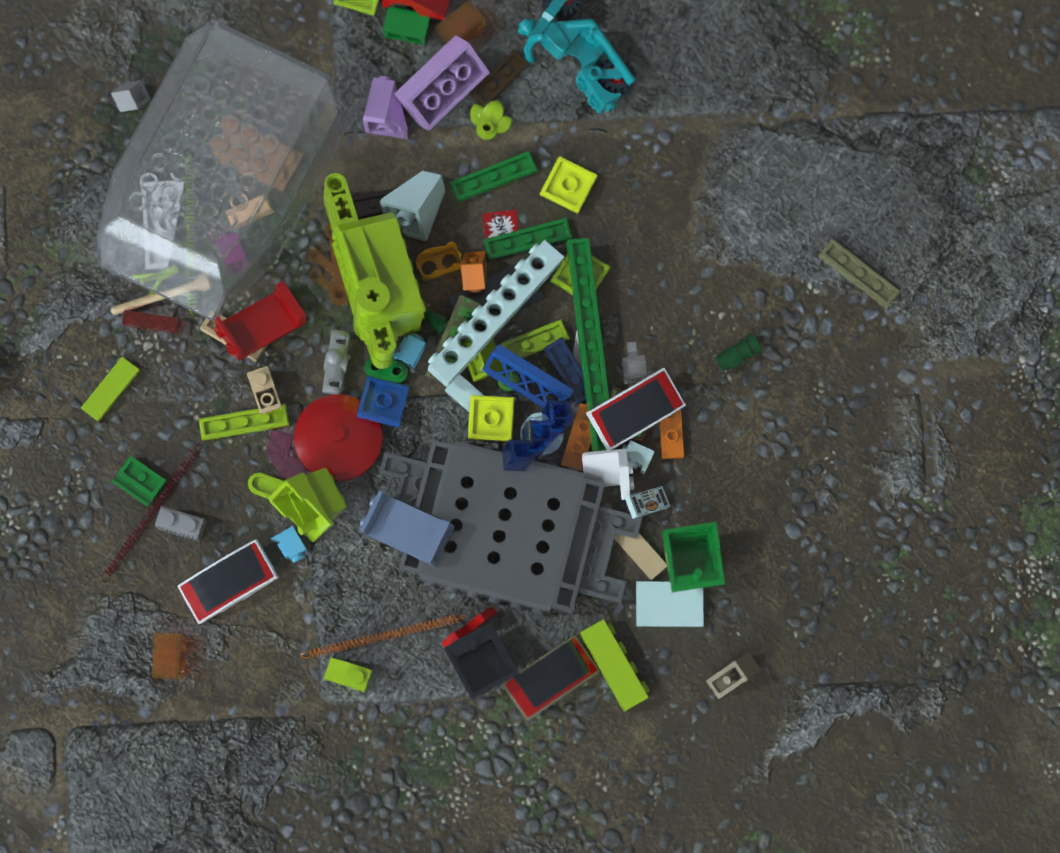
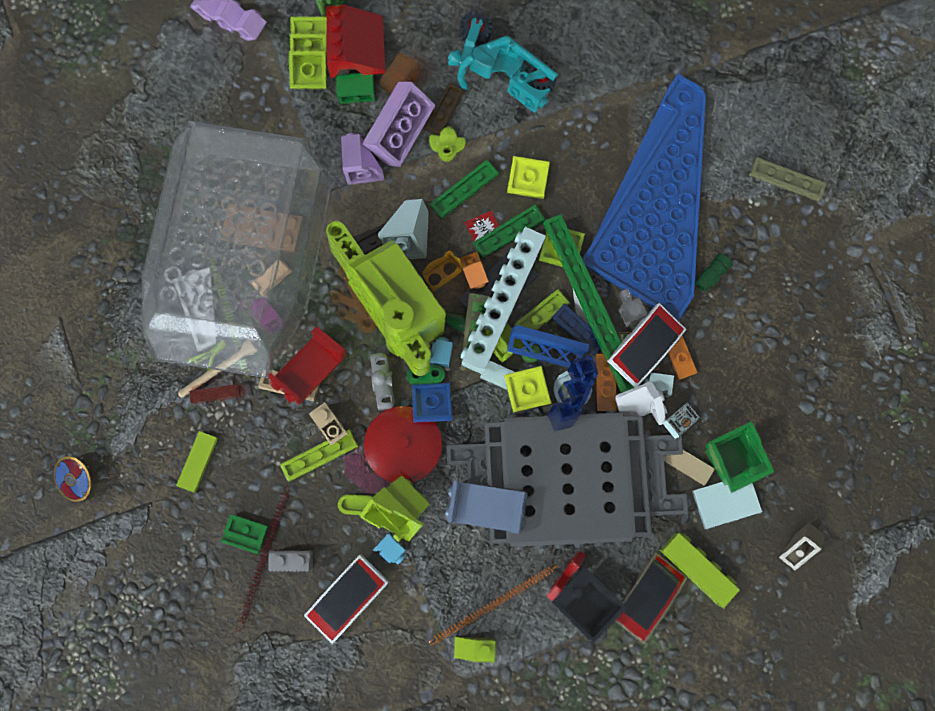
camera: 10 degrees left, 0 degrees up
light grey panel [111,80,151,112] -> none
clear orange brick [152,633,188,680] -> none
none -> blue wing [582,74,706,321]

